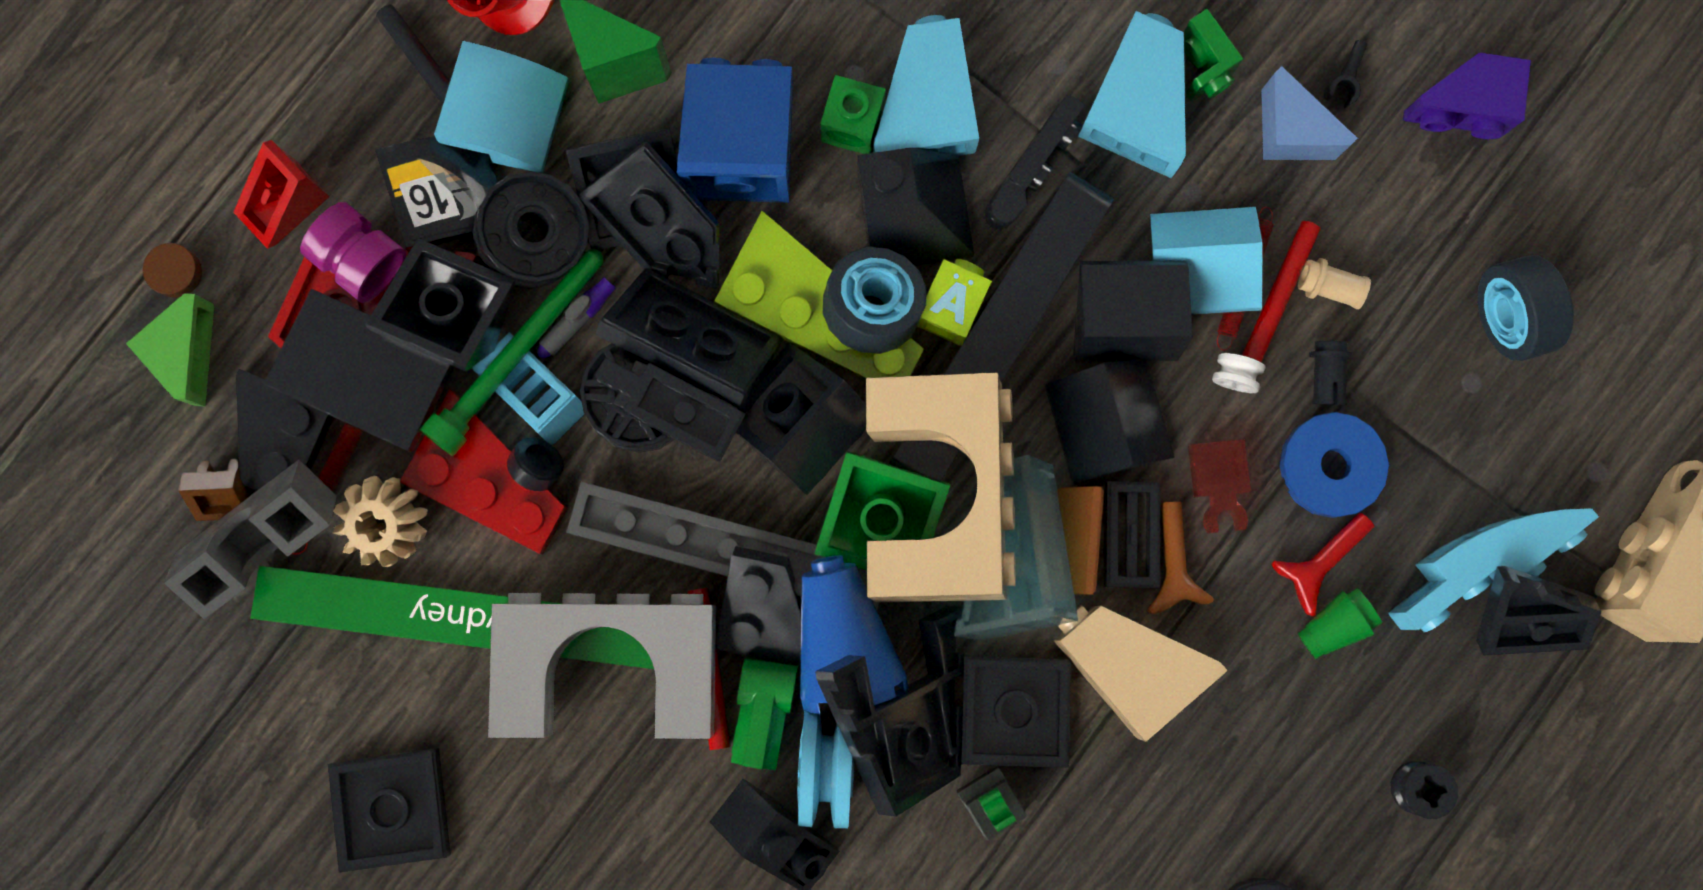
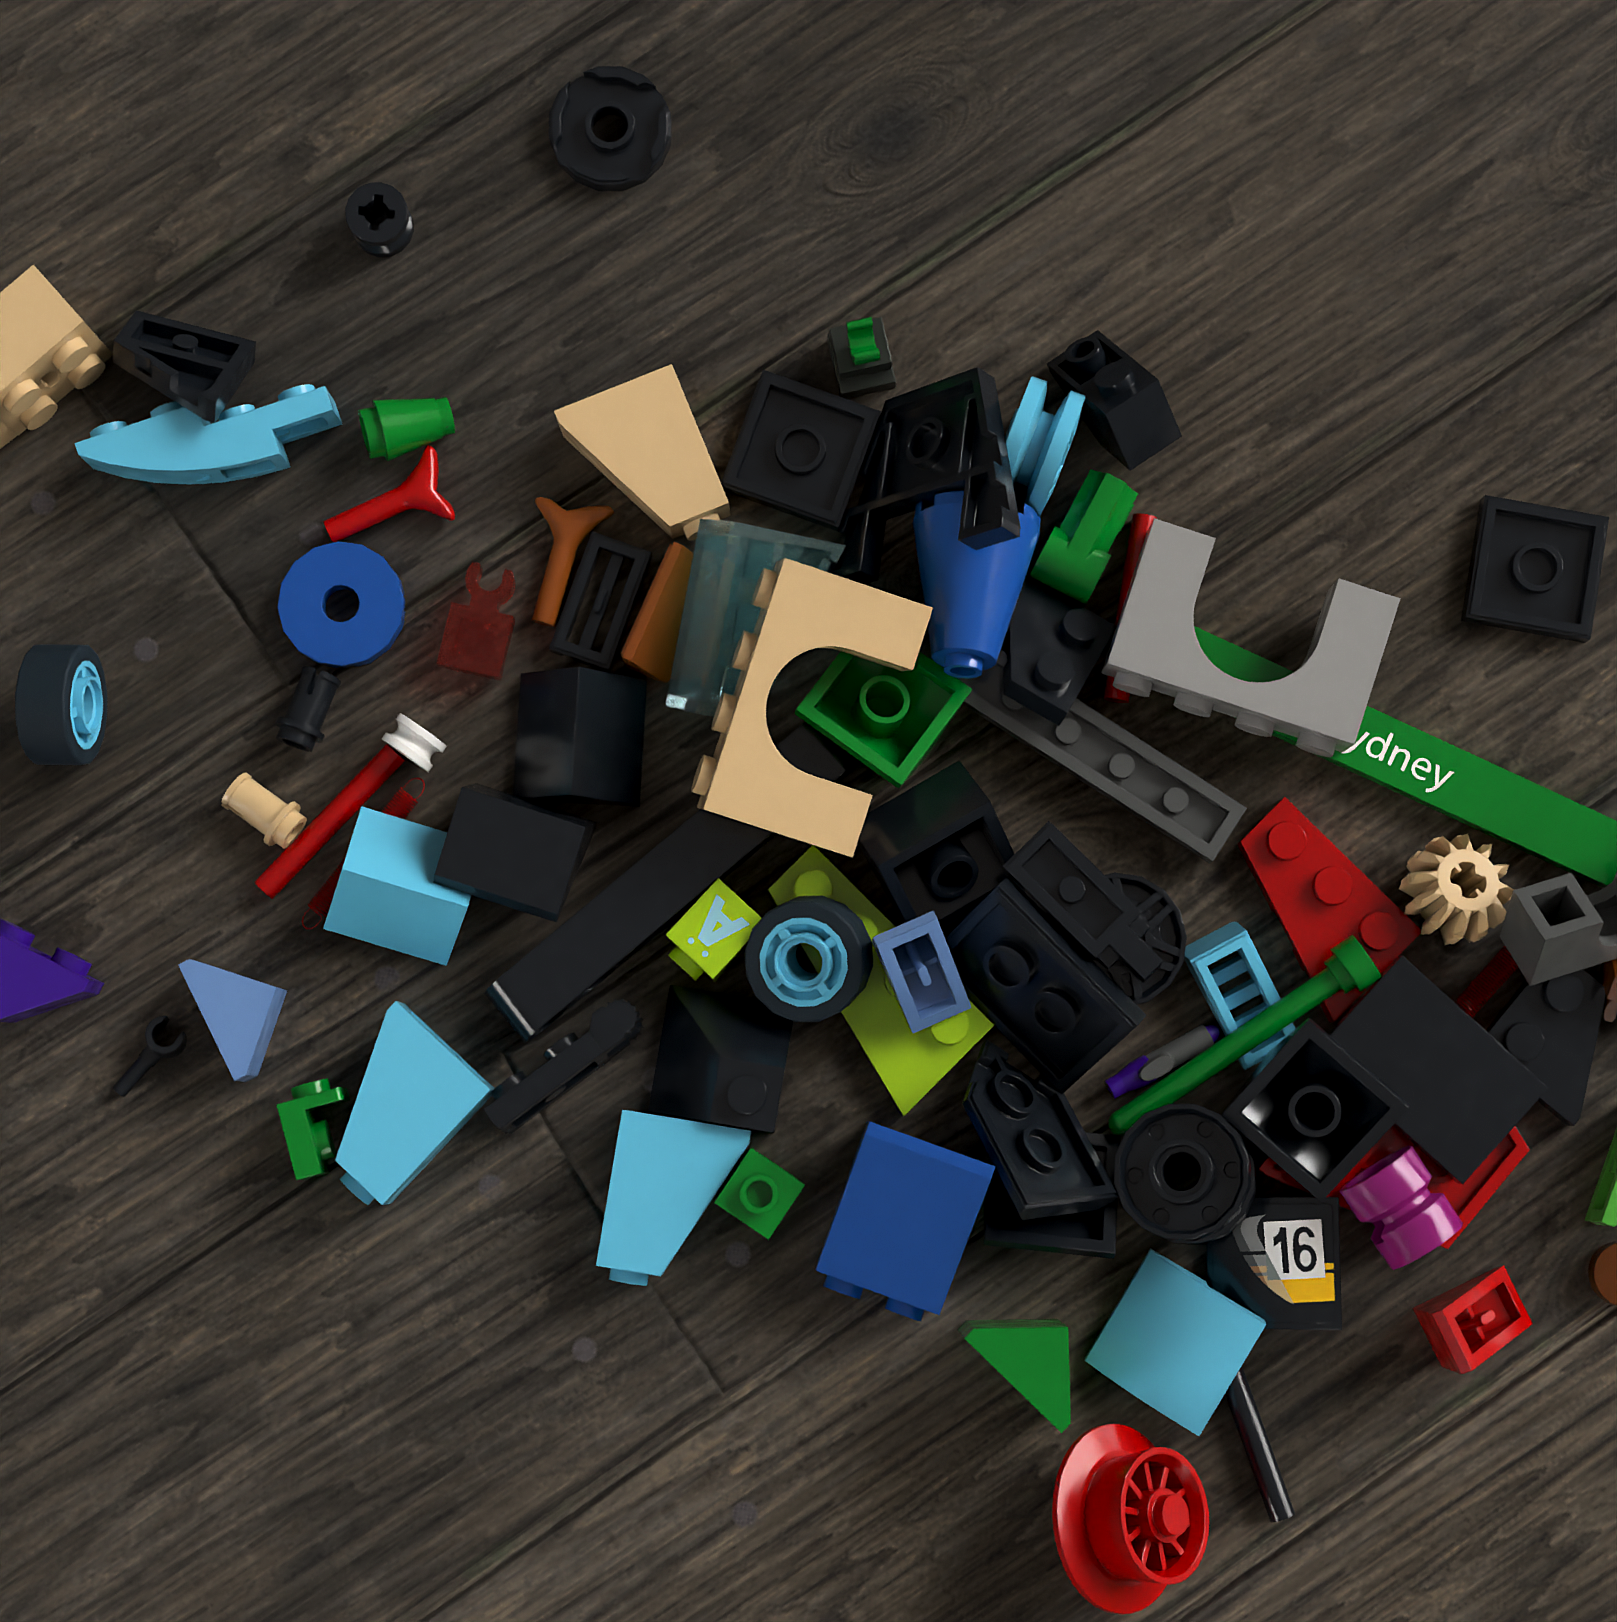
camera: 160 degrees left, 0 degrees up
black tile [507,437,564,491] -> none
none -> medium blue slope [872,911,972,1034]

